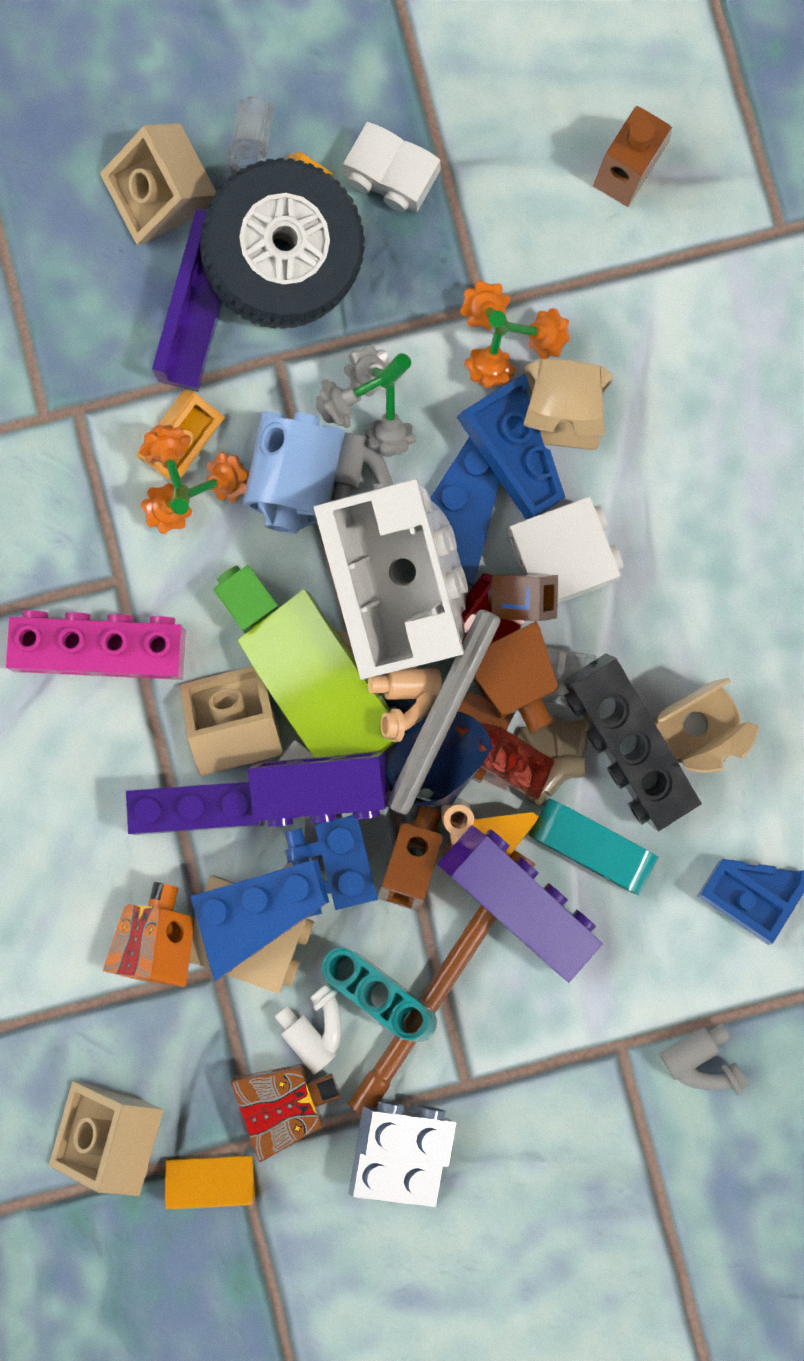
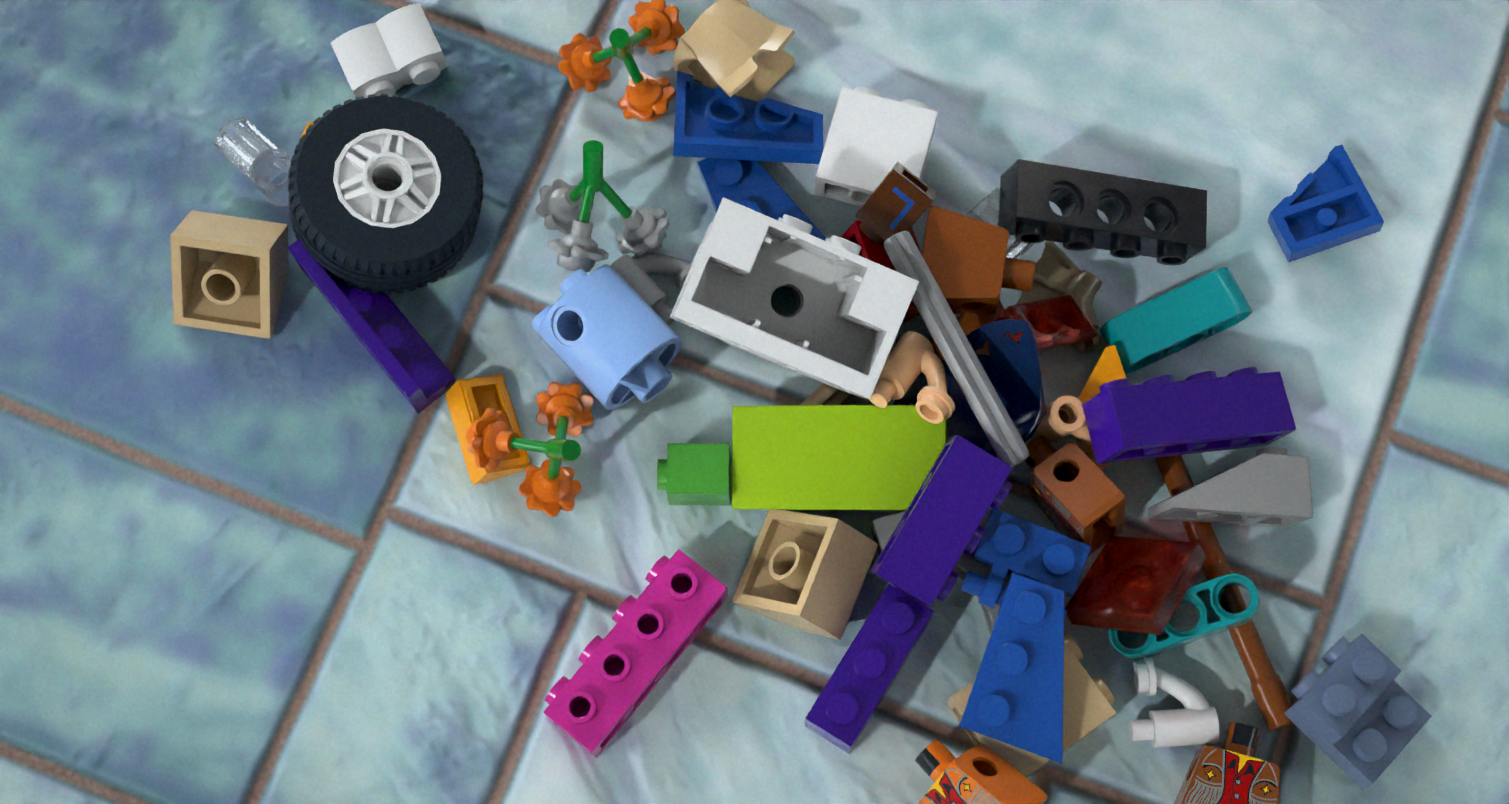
camera: 50 degrees left, 10 degrees down
tan piece [654,678,759,773] -> none
light grey plant [659,1024,749,1095] -> none
none -> clear red plate [1065,535,1207,635]
none -> light grey slope [1148,447,1313,528]

